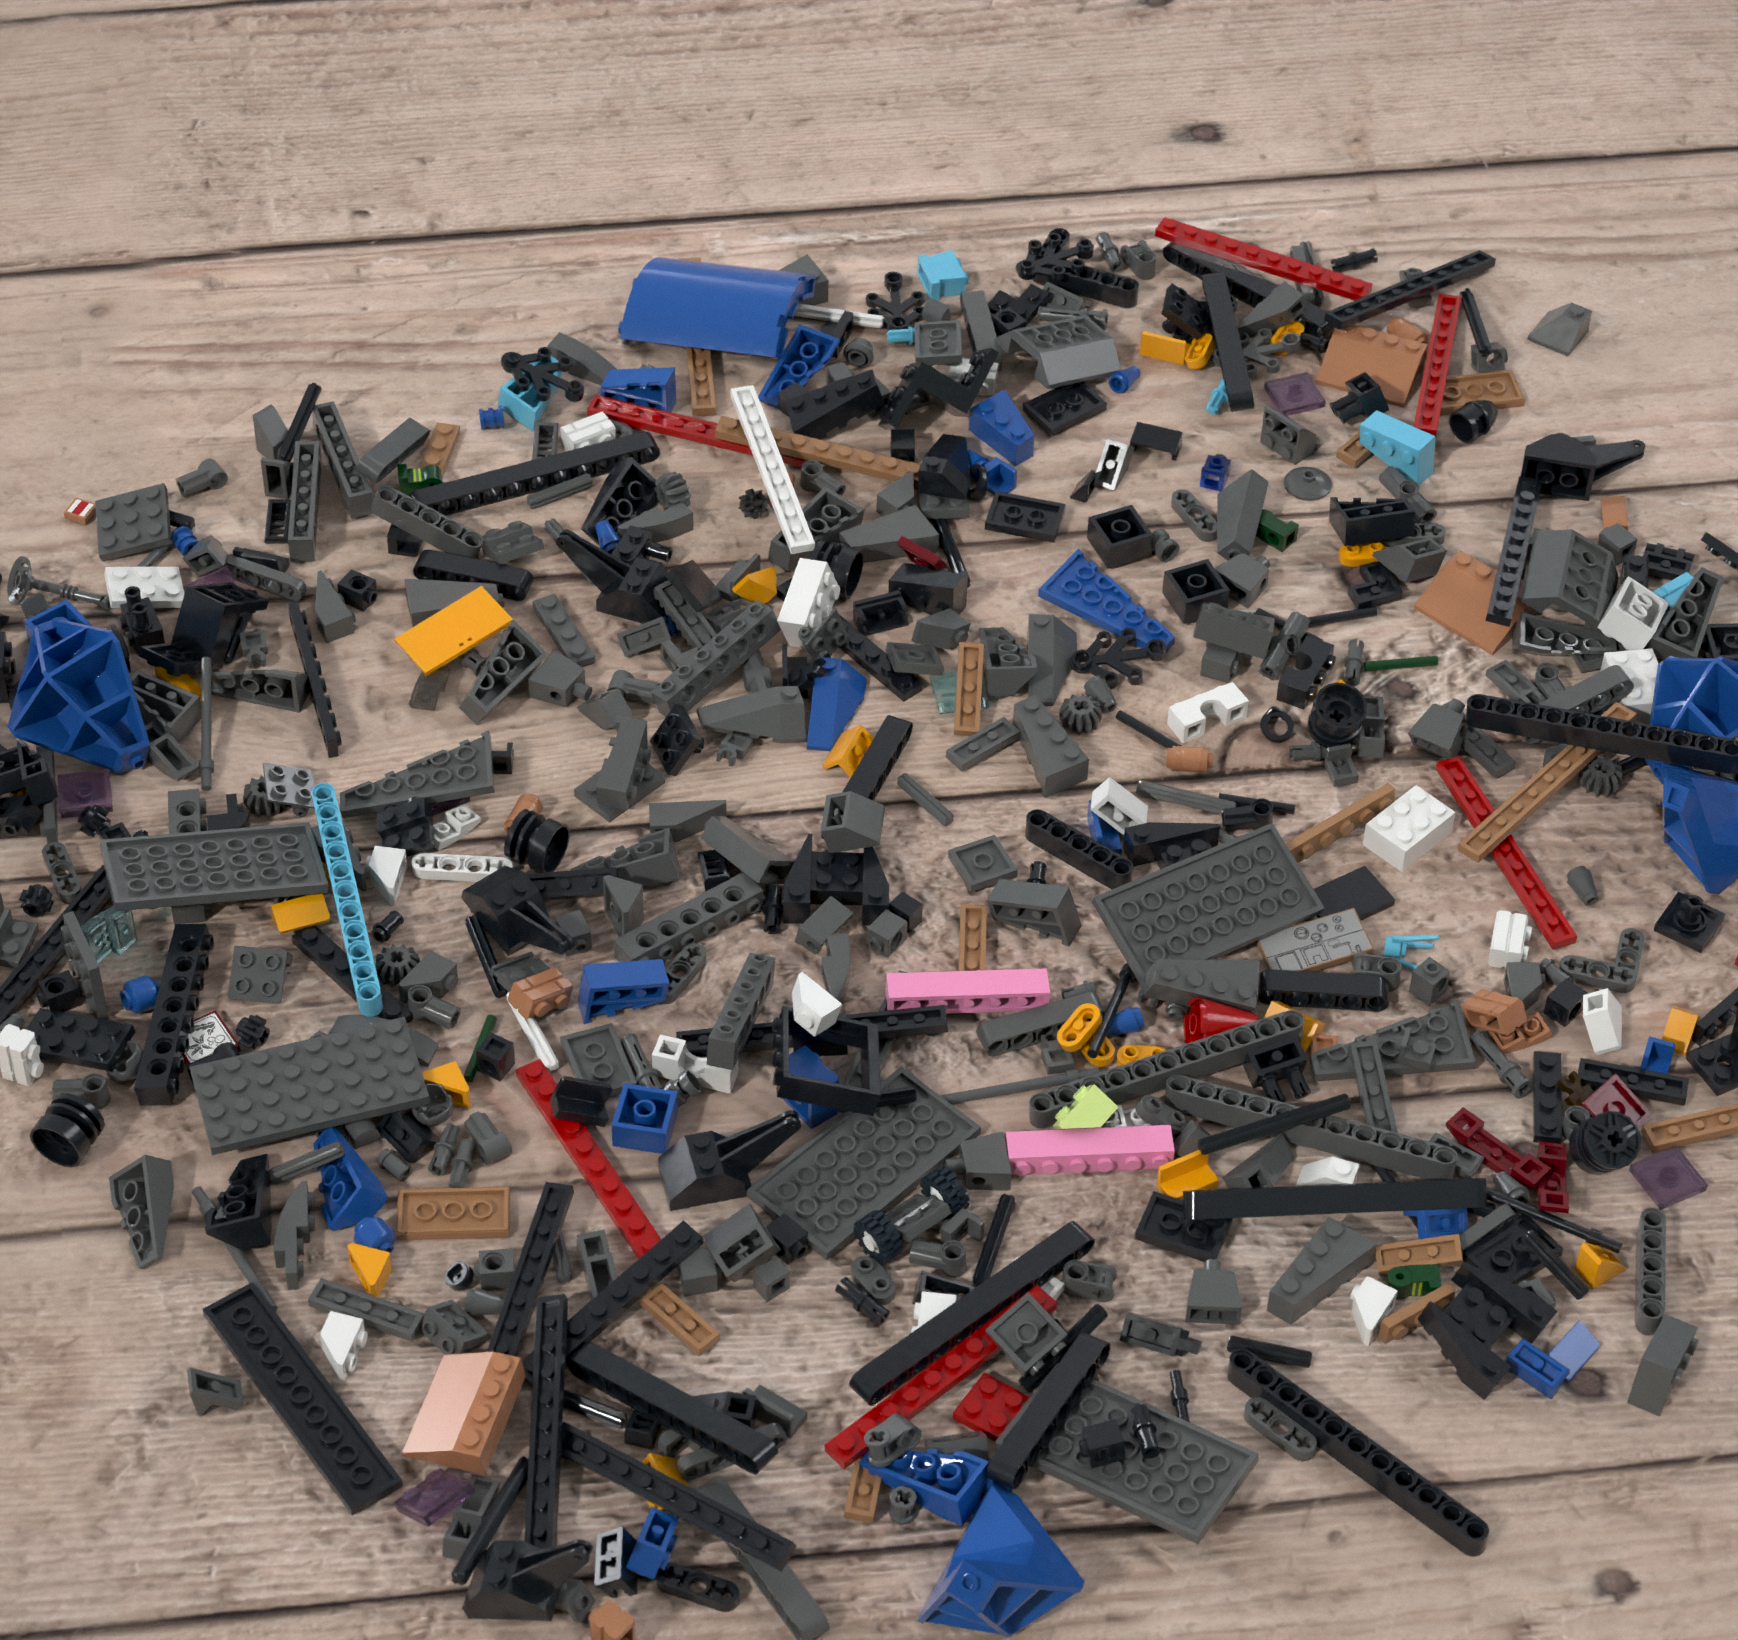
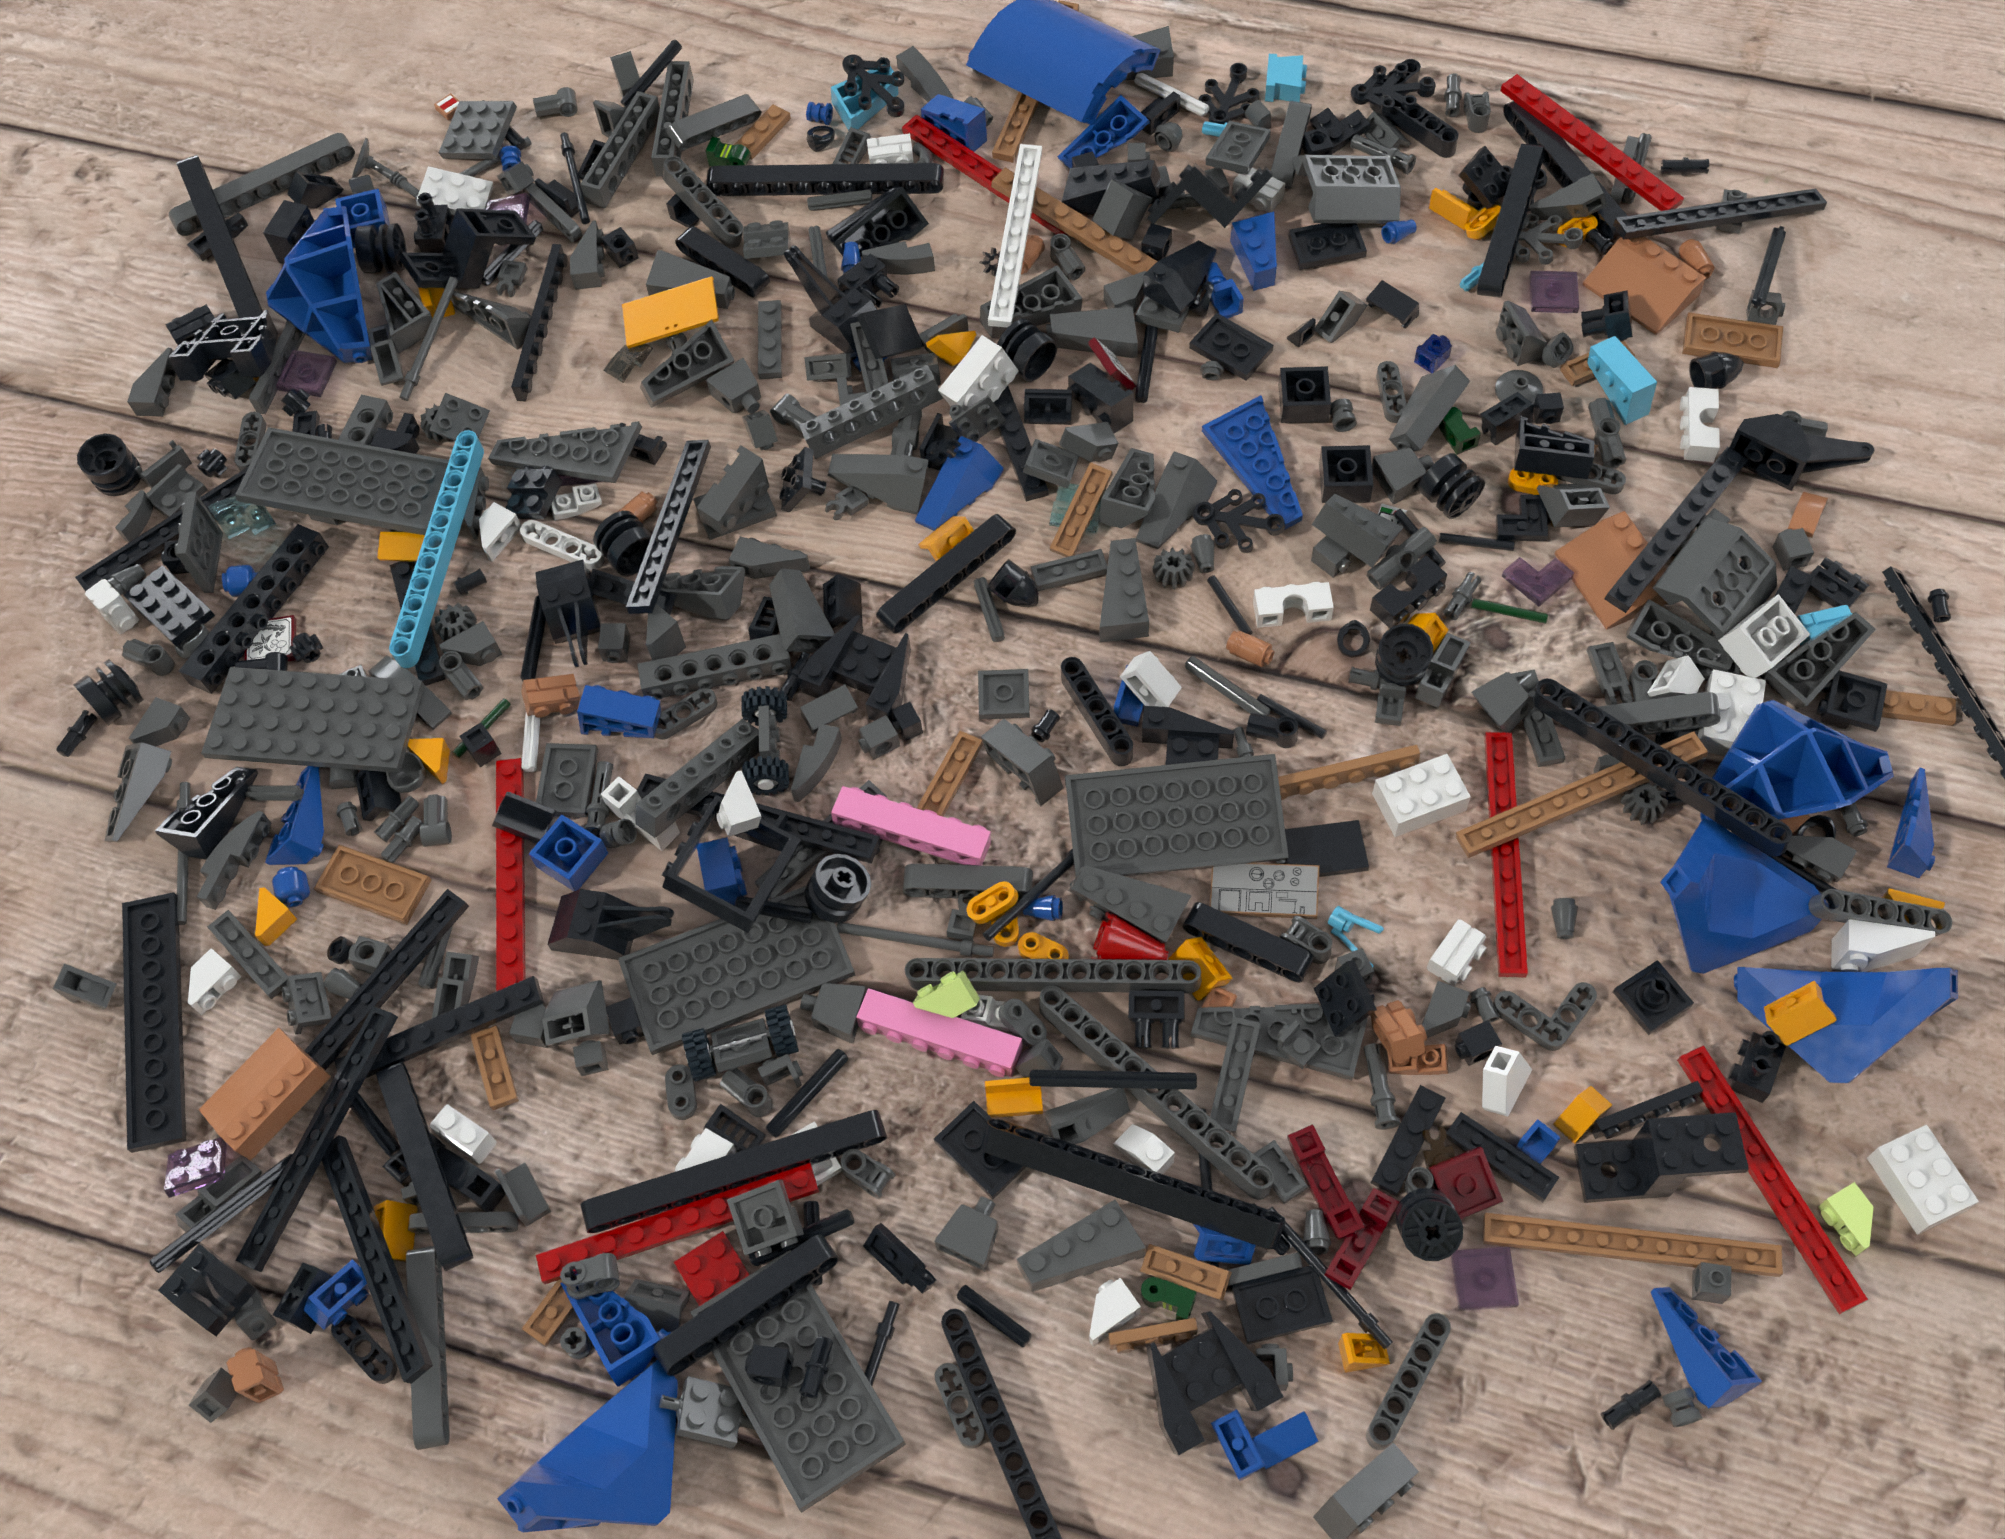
camera: 30 degrees right, 15 degrees up
dark grey bracket [227,946,293,1004] -> none
dark grey plate [490,952,550,993] -> none
dark grey gear [655,472,691,510] -> none
dark grey slope [820,791,885,853] -> none
black pin [835,1277,890,1325] -> none
dark grey pin [1061,980,1096,999] -> none
red plate [1413,294,1461,438] -> none
black axle [1521,1230,1589,1300] -> none
dark grey slope [1527,303,1592,356] -> none
none -> black axle [56,710,98,757]
none -> dark grey slope [129,697,190,747]
none -> white brick [429,1104,497,1164]
none -> black bar [560,132,590,224]
none -> black plate [626,440,711,614]
none -> dark grey plate [659,1376,756,1449]
none -> black plate [741,686,789,796]
none -> black wheel [804,854,871,923]
none -> black piece [806,126,835,152]
none -> black panel [823,574,862,629]
none -> black axle [826,188,894,243]
none -> black helmet [987,559,1039,607]
none -> dark grey slope [1092,179,1152,239]
none -> dark grey plate [1200,361,1224,381]
none -> black plate [1314,961,1377,1037]
none -> black wheel [1418,453,1485,519]
none -> black hinge [1480,392,1534,445]
none -> clear purple plate [1502,557,1574,607]
none -> black plate [1533,392,1564,424]
none -> dark grey plate [1542,332,1574,368]
none -> white slope [1647,655,1705,698]
none -> white arch [1680,387,1720,462]

